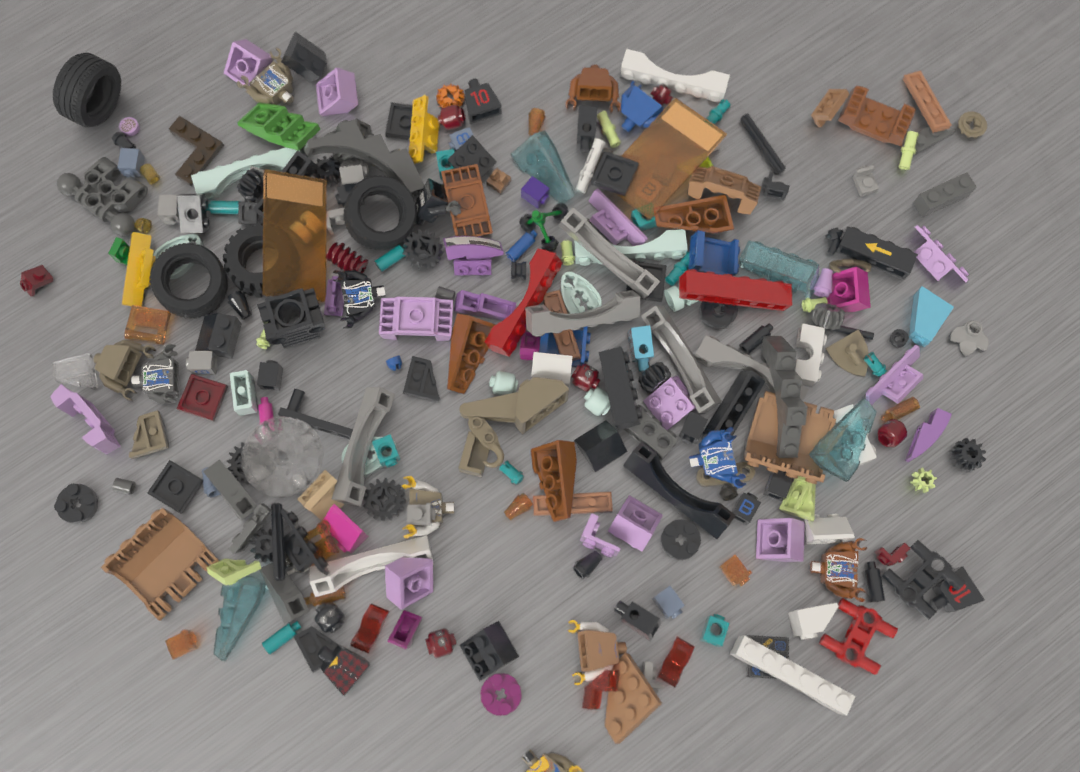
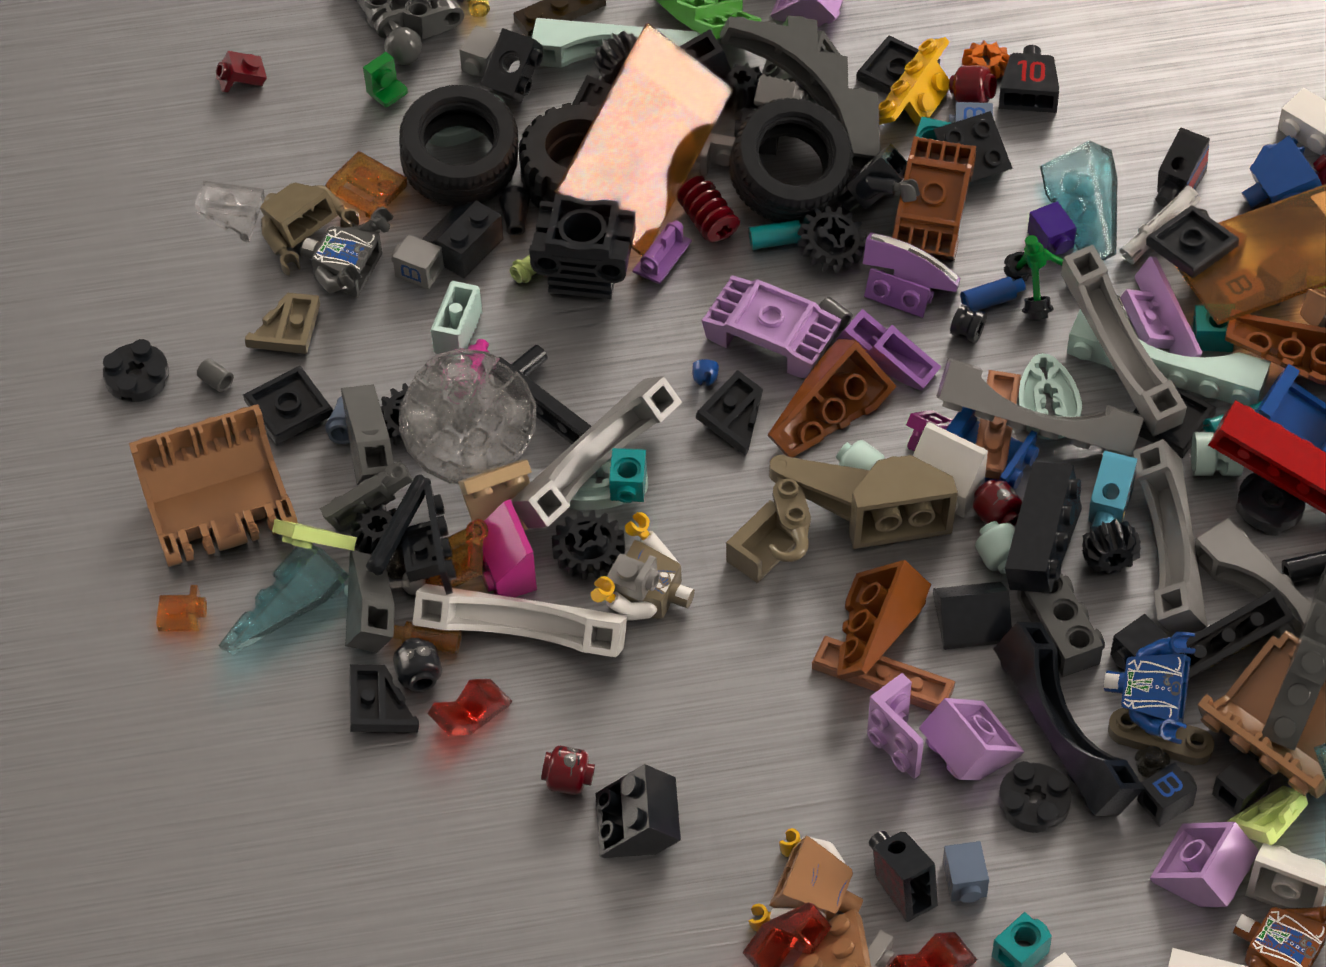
camera: 30 degrees right, 20 degrees down
lavender plate [50,384,121,455] -> none
yellow bracket [122,232,155,308] -> none
clear yellow hinge [135,218,152,234] -> none
dark red tile [176,374,228,421] -> none
teal cylinder [206,200,239,214] -> none
black brick [257,360,283,391] -> none
teal cylinder [262,621,302,655] -> none
torso [317,644,370,696] -> none
black torso [333,270,385,329] -> none
lavender slope [385,557,433,610] -> none
magenta slope [387,610,422,650] -> none
magenta plate [480,673,521,716] -> none
red arch [484,248,563,357] -> none
medium nougat tile [486,168,512,194] -> none
teal pin [499,460,524,485] -> none
clear orange cone [504,492,534,520] -> none
clear orange cone [528,108,546,137] -> none
yellowish green pin [560,240,575,266] -> none
dark orange torso [566,64,621,113] -> none
black cone [573,551,602,579] -> none
yellowish green pin [597,111,621,148] -> none
lavender bracket [643,376,697,430] -> none
clear orange bracket [719,554,752,586] -> none

